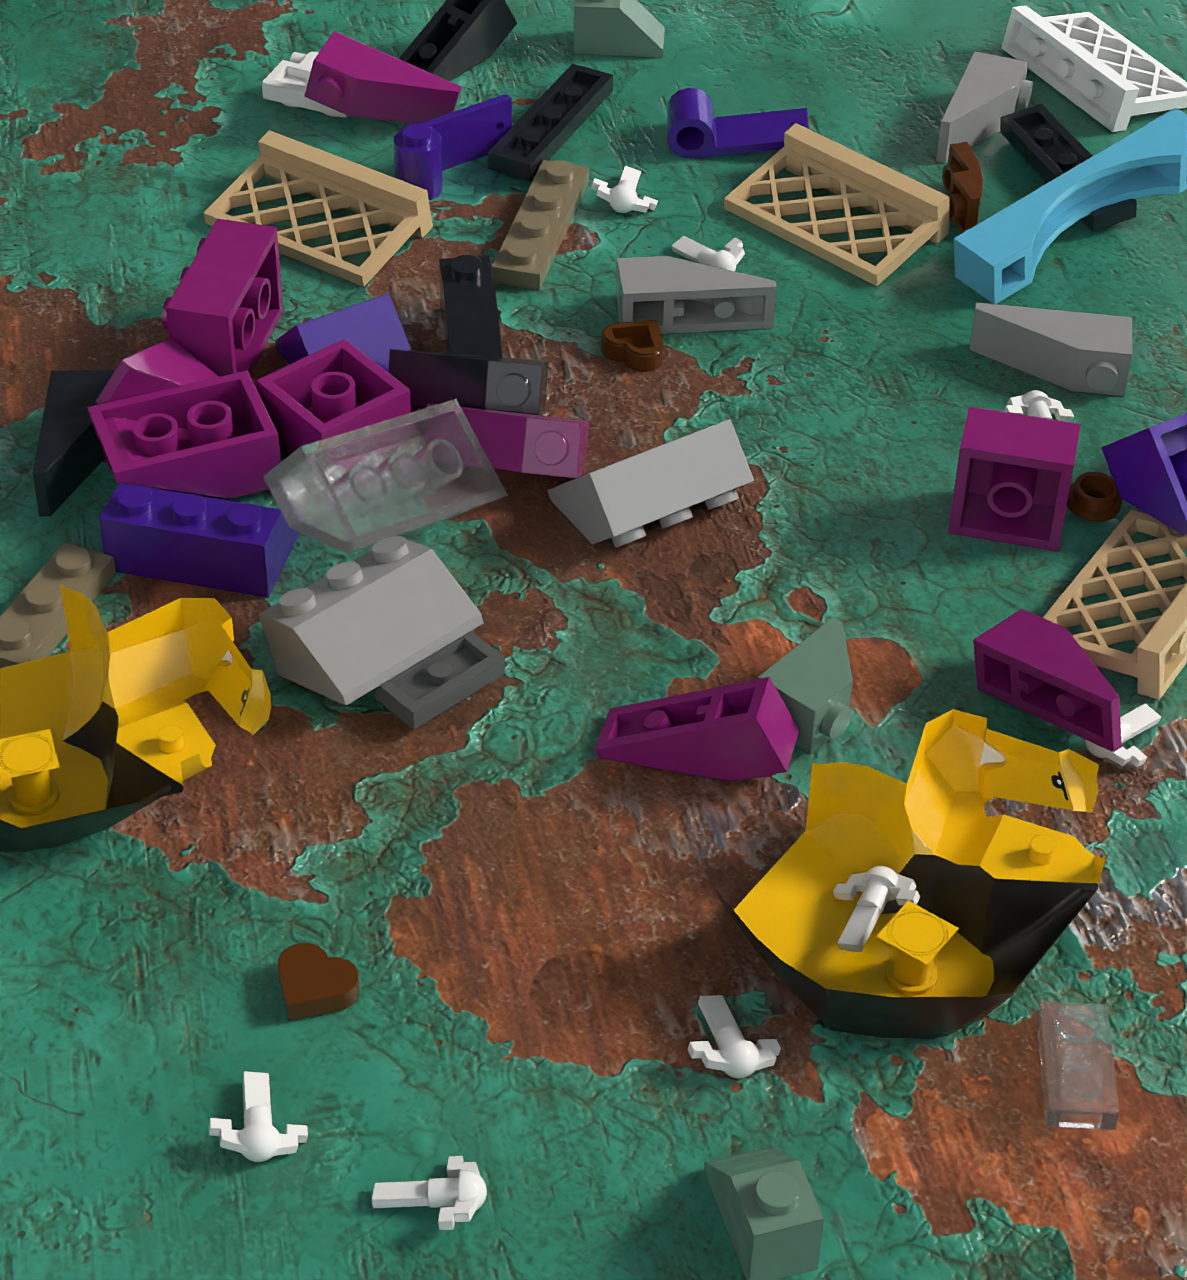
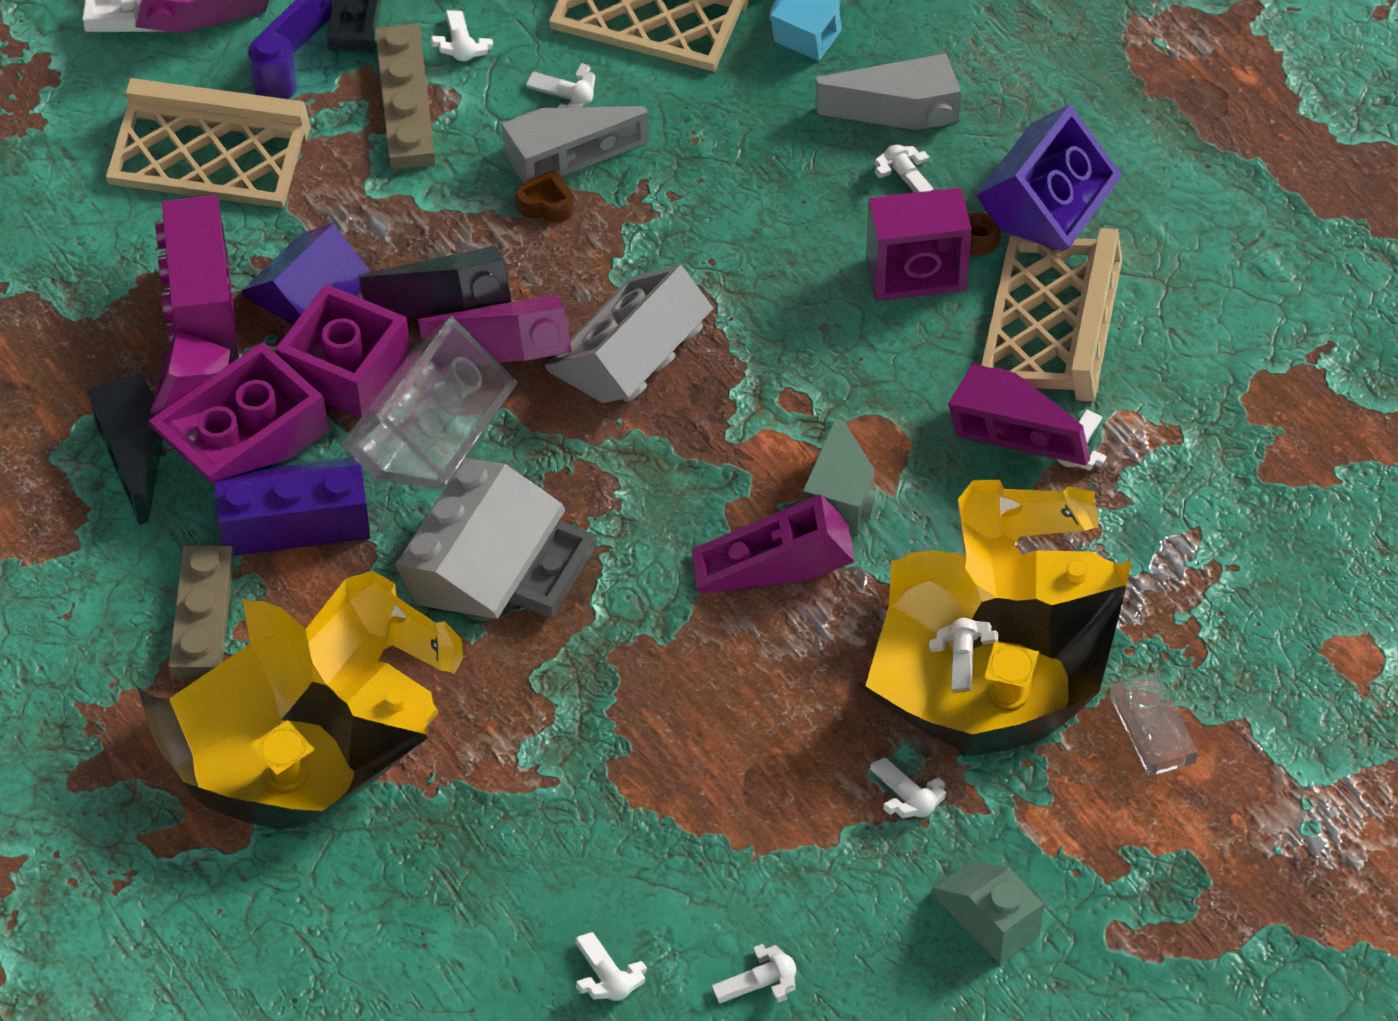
camera: 20 degrees left, 10 degrees up
reddish brown tile [278,943,359,1021] -> none
black slope [439,255,503,357] -> none

